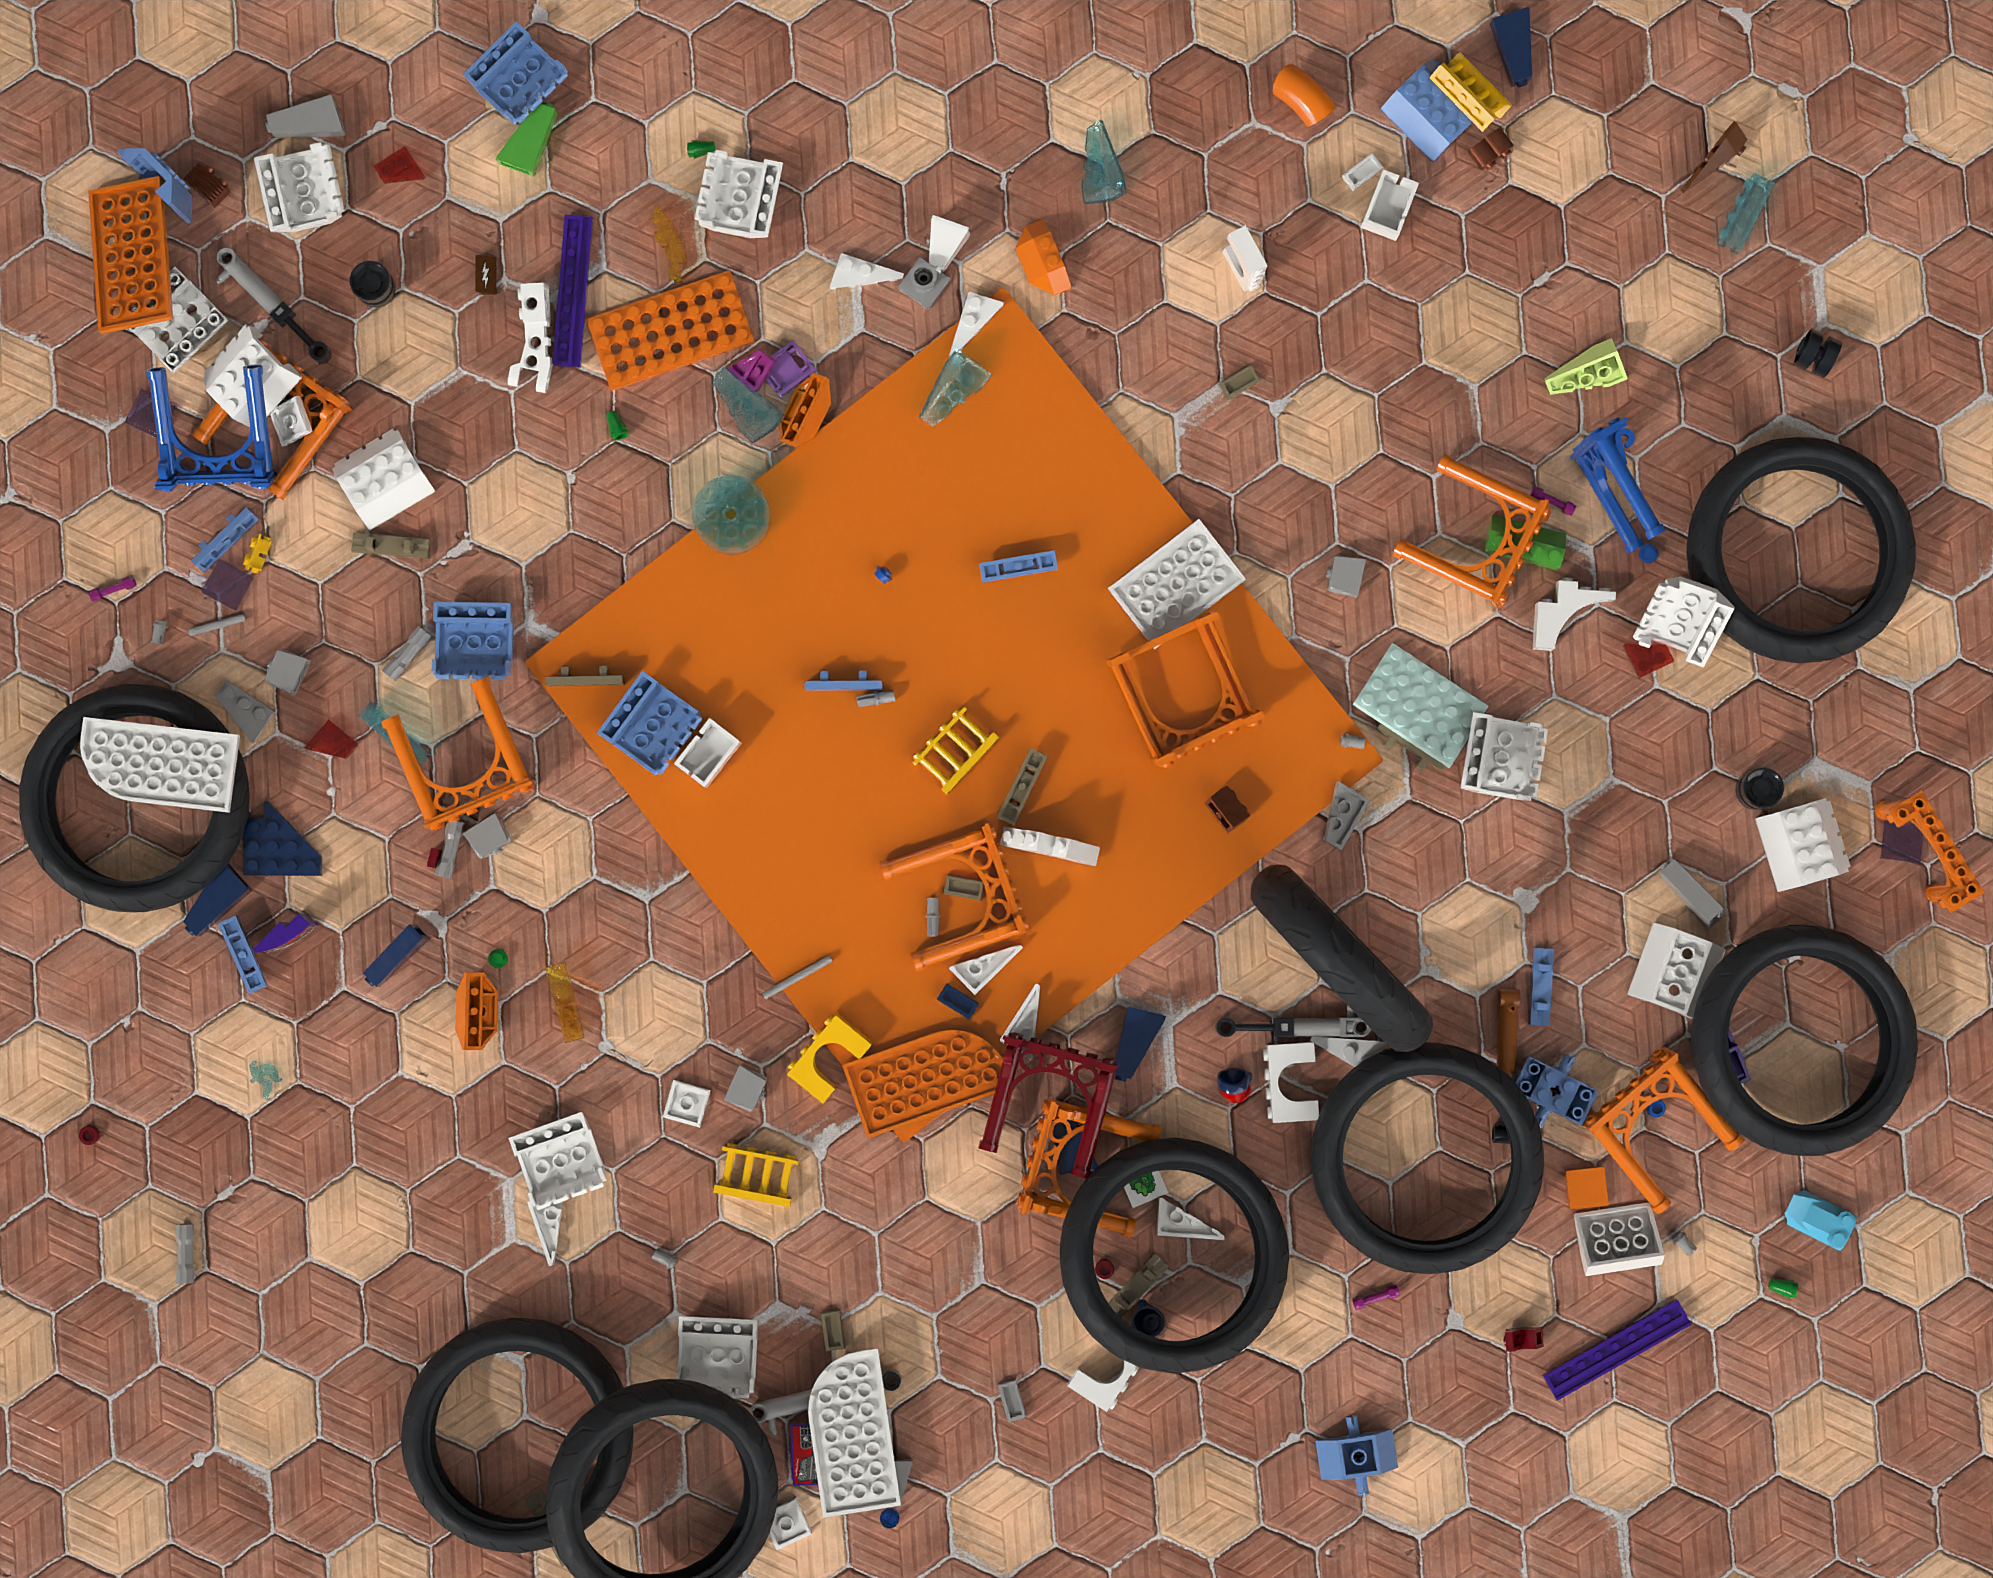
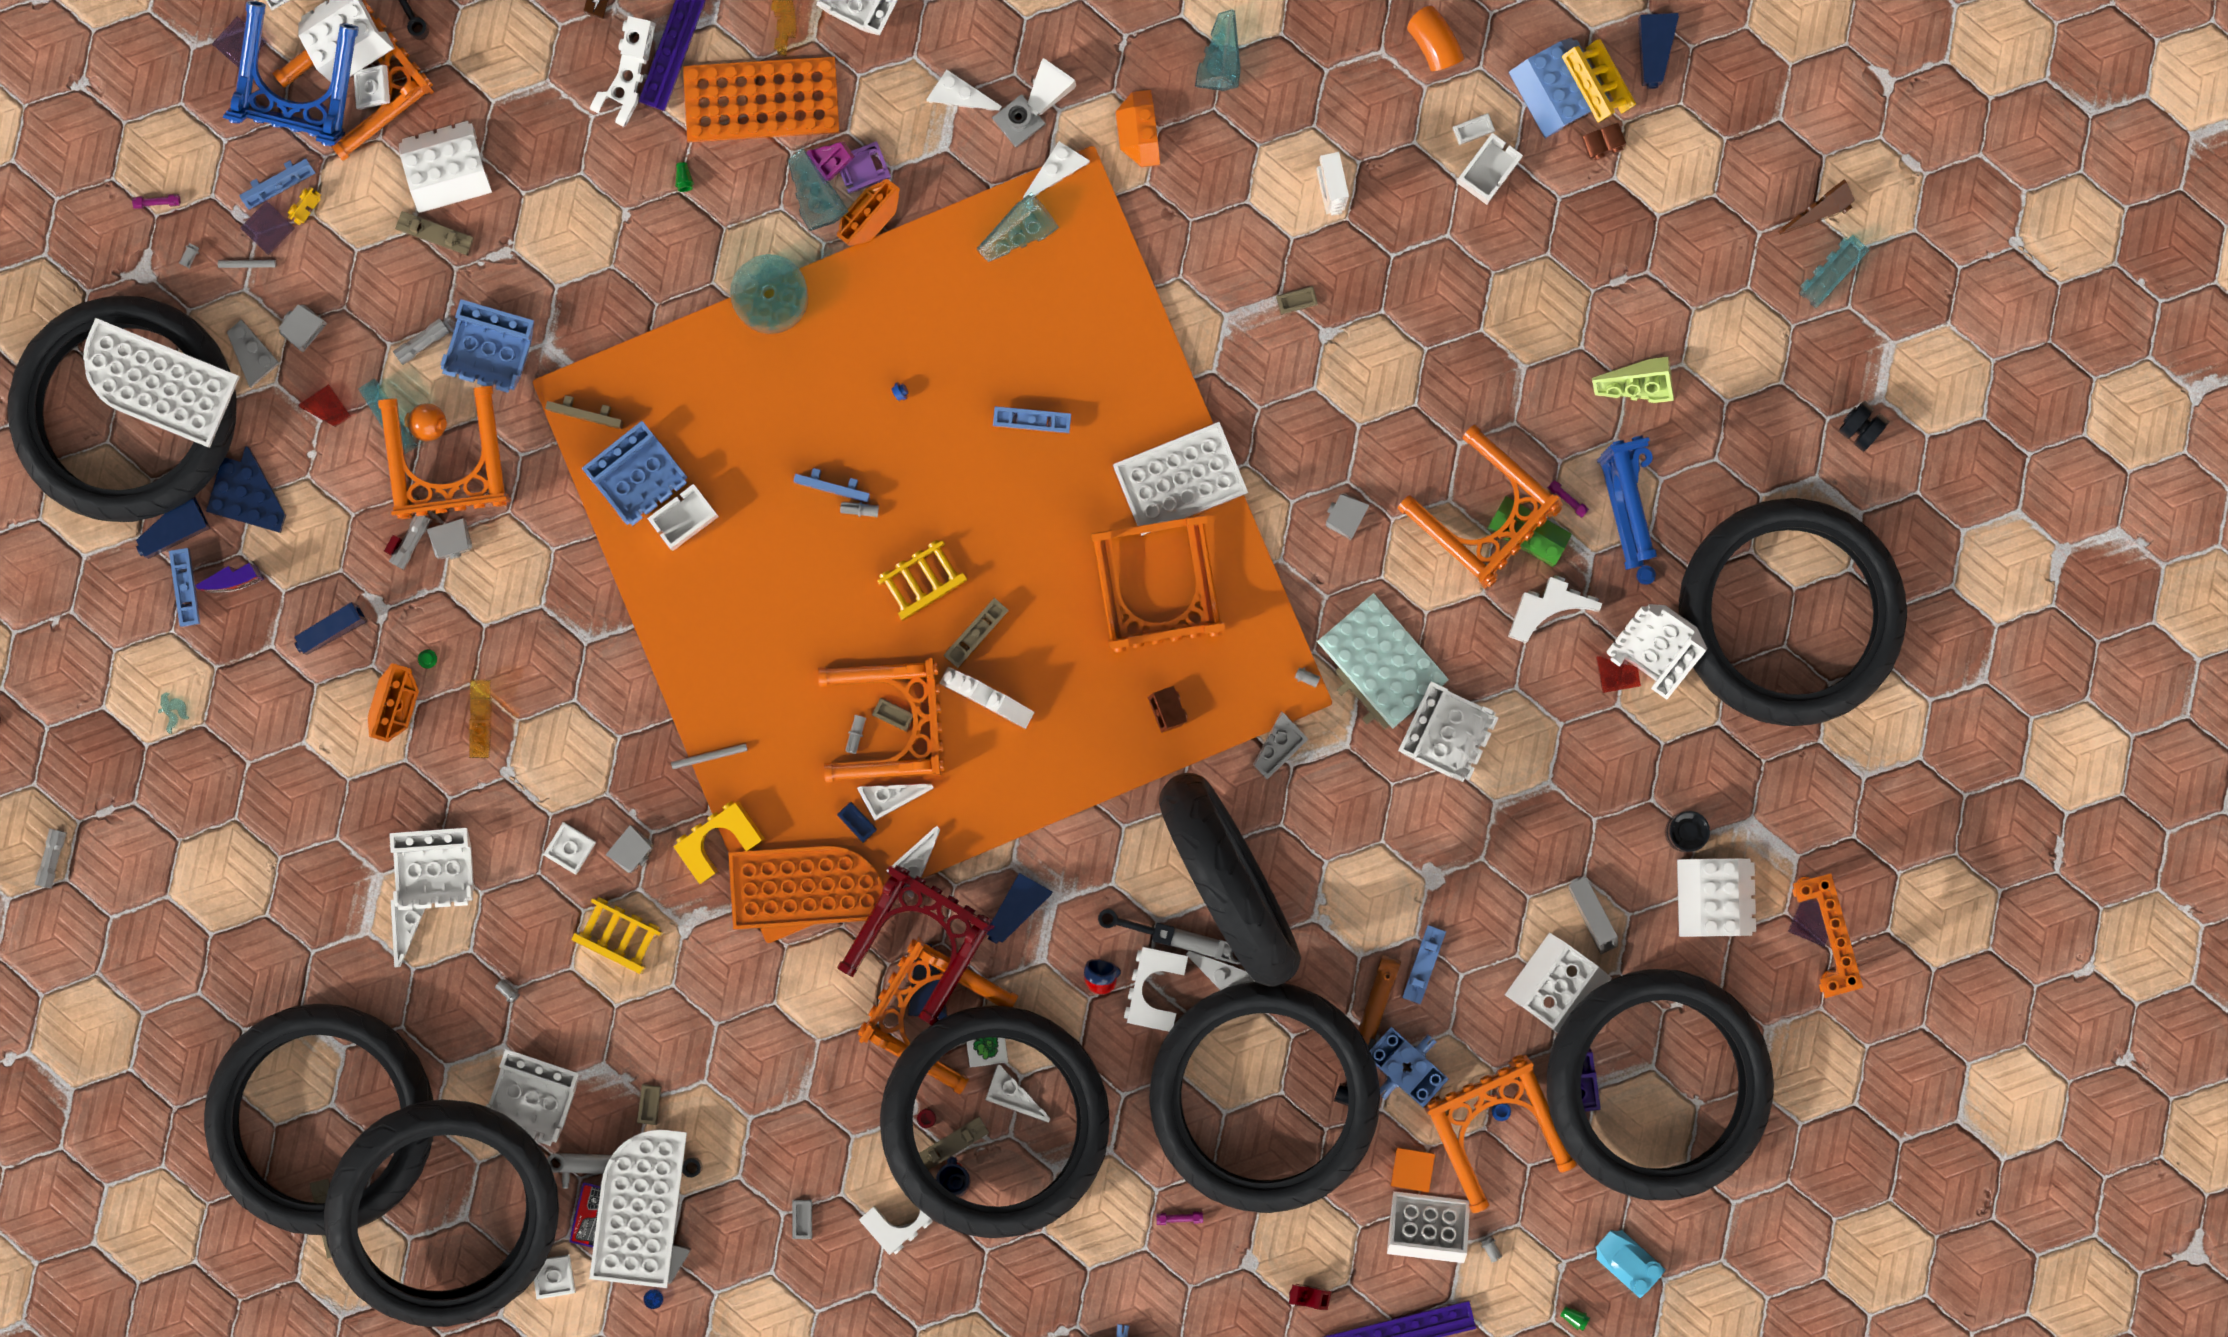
camera: 15 degrees right, 0 degrees up
none -> orange brick [404,403,447,442]

